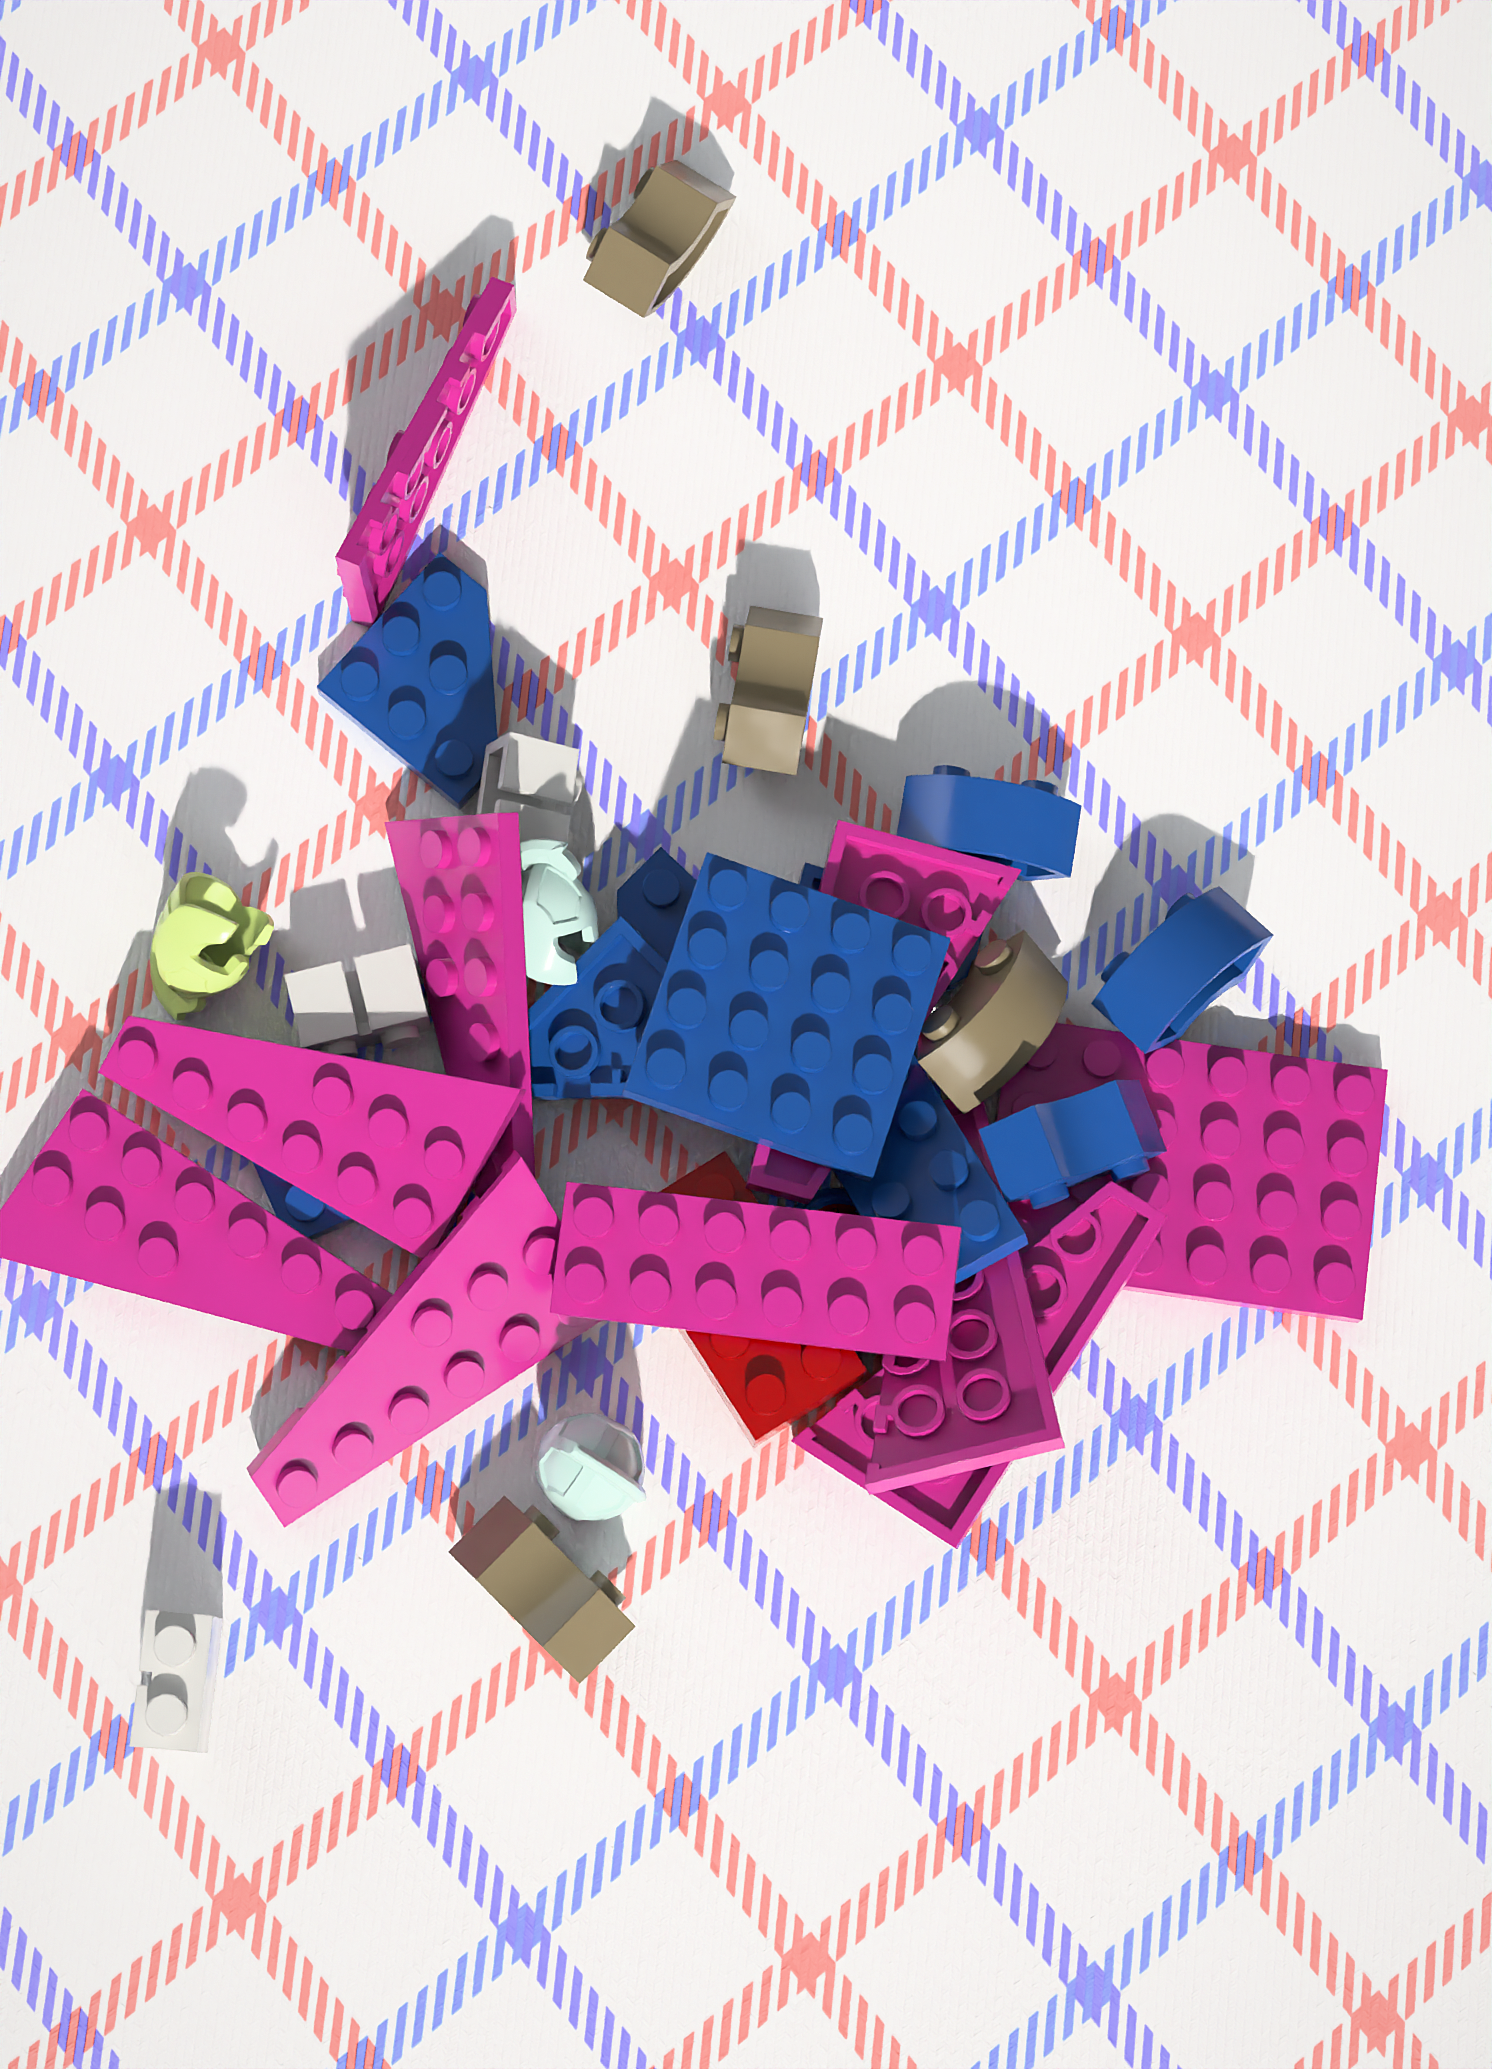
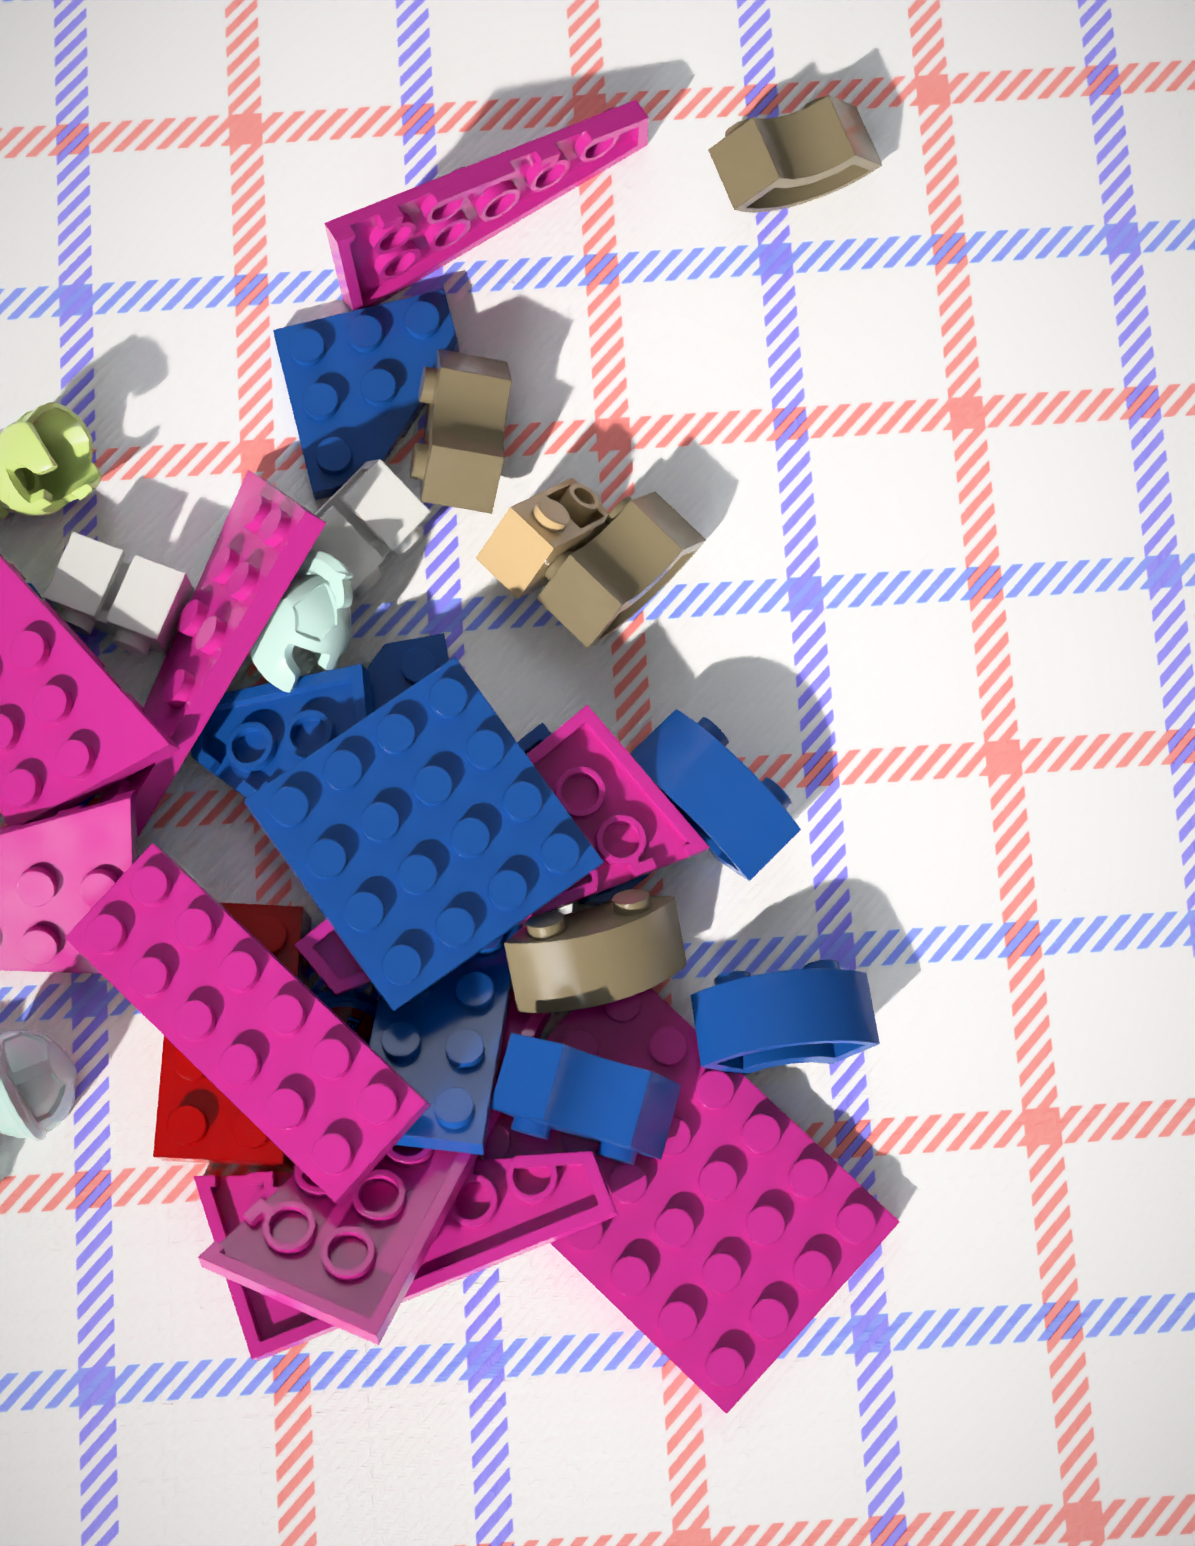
camera: 40 degrees right, 0 degrees up
none -> dark tan brick [410,349,512,514]
none -> tan slope [476,478,609,599]

